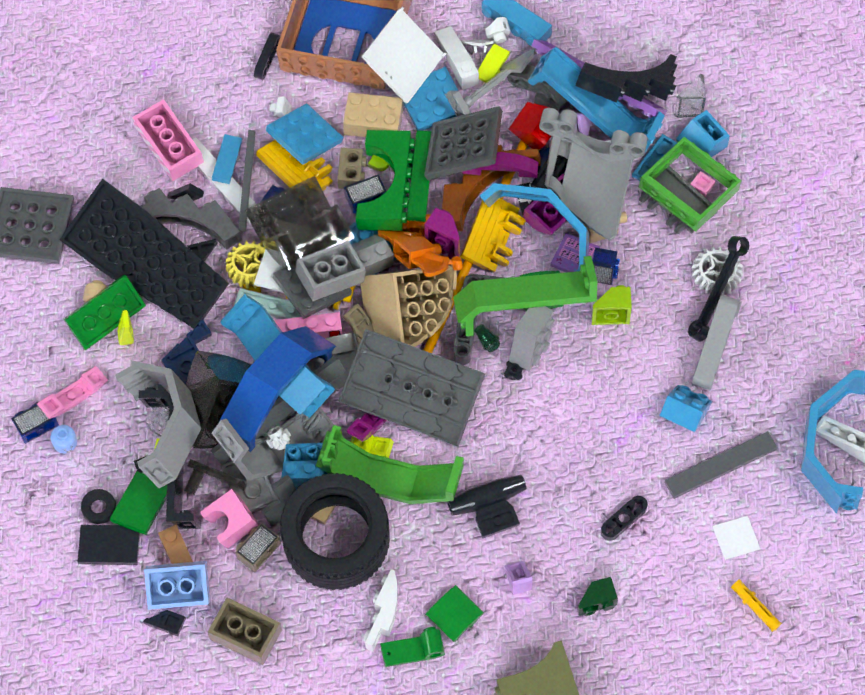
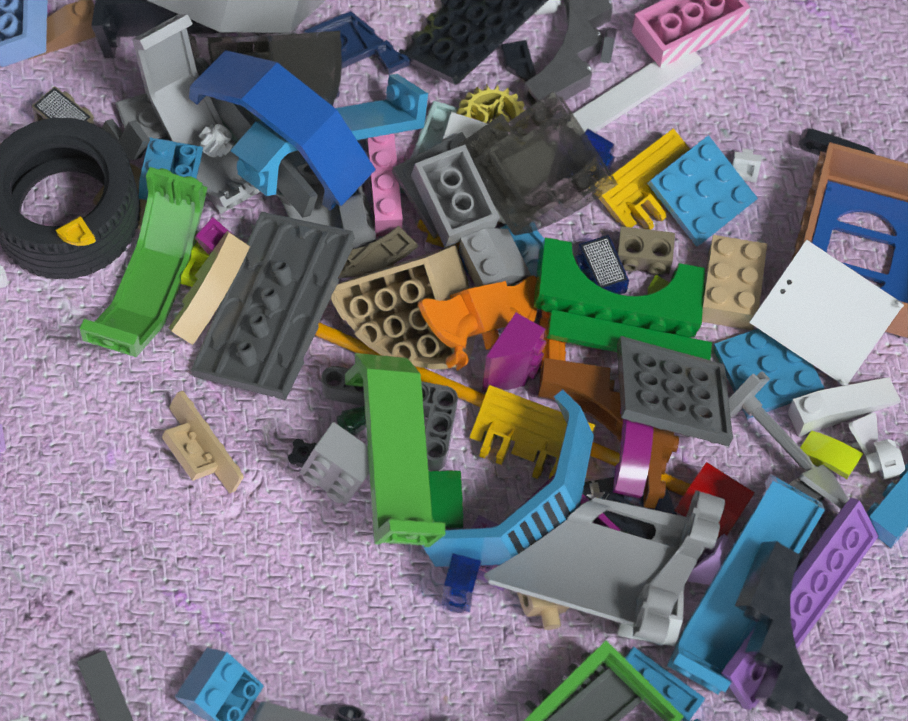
camera: 85 degrees right, 0 degrees up
bright pink piece [200,489,259,548] -> none
dark azure tile [212,134,242,184] -> none
dark grey tile [239,130,256,232] -> none
black plate [447,475,527,539] -> none
lime slope [591,285,632,325] -> none
black beam [601,496,648,541] -> none
none -> yellow tile [56,216,96,246]
none -> tan bracket [162,391,244,493]
none -> tan slope [168,231,250,345]

